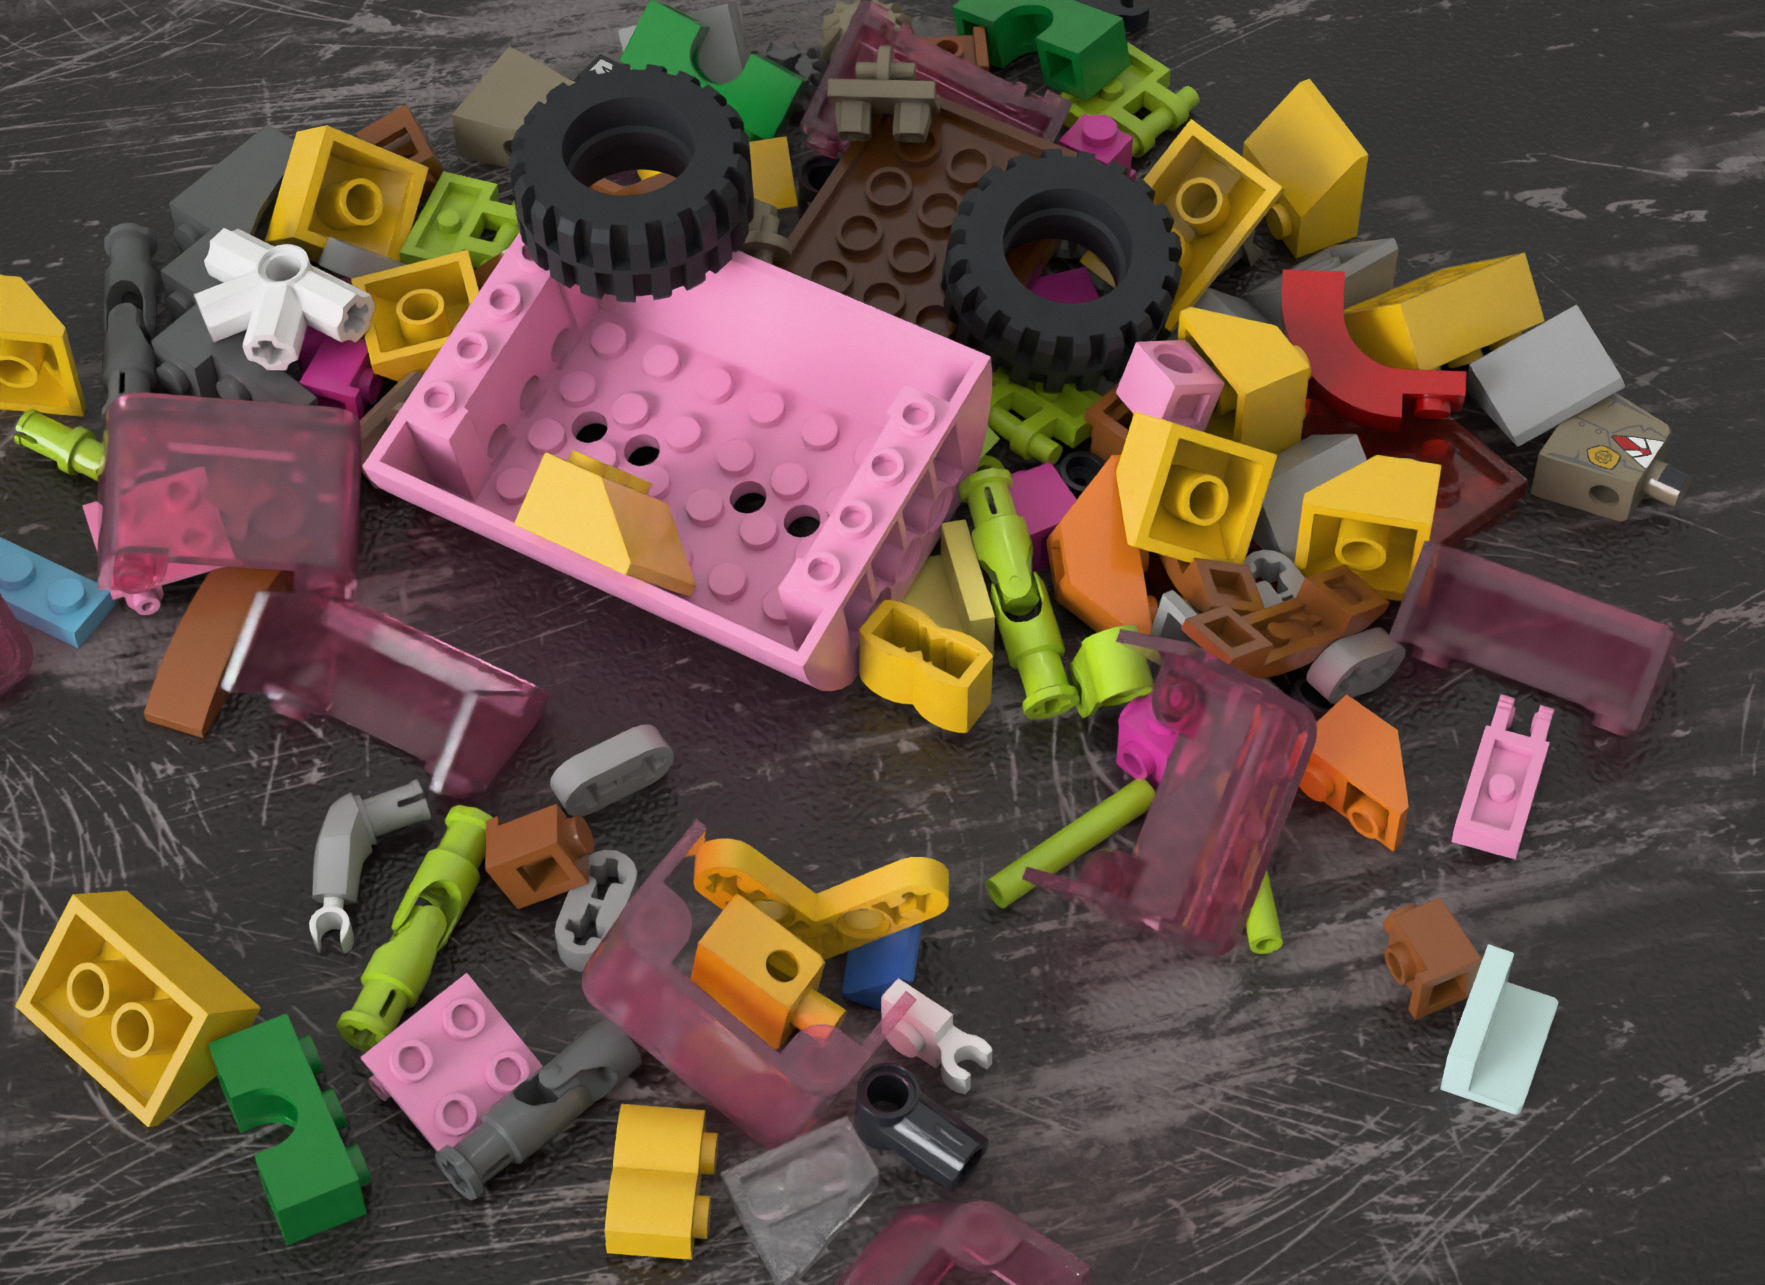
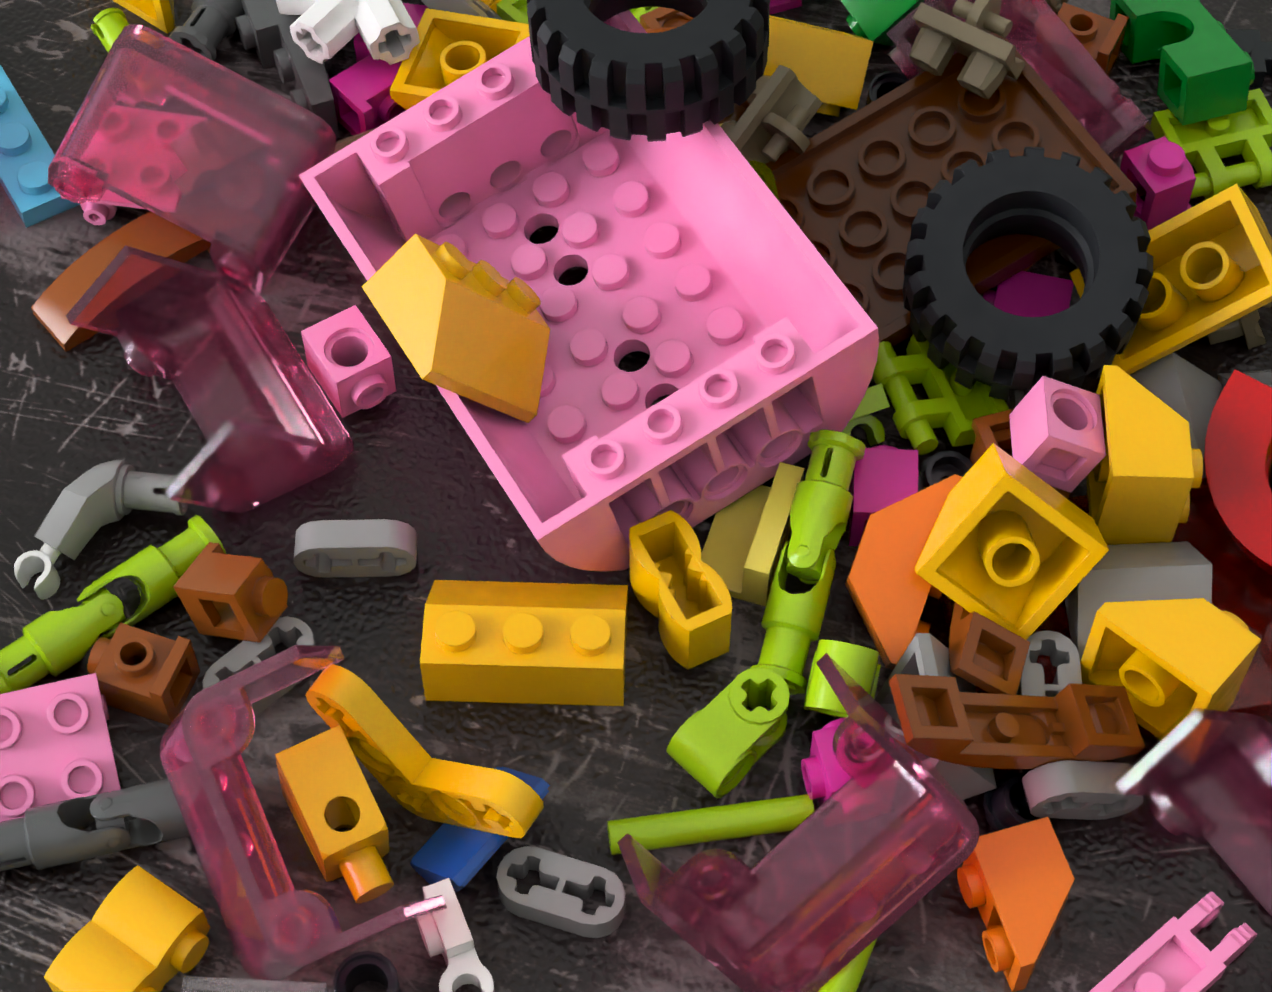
camera: 30 degrees right, 5 degrees up
none -> dark orange brick [87,623,201,726]
none -> bright pink brick [301,305,396,418]
none -> yellow slope [420,580,628,706]
none -> light grey beam [496,846,626,938]
none -> lime piece [666,667,790,799]

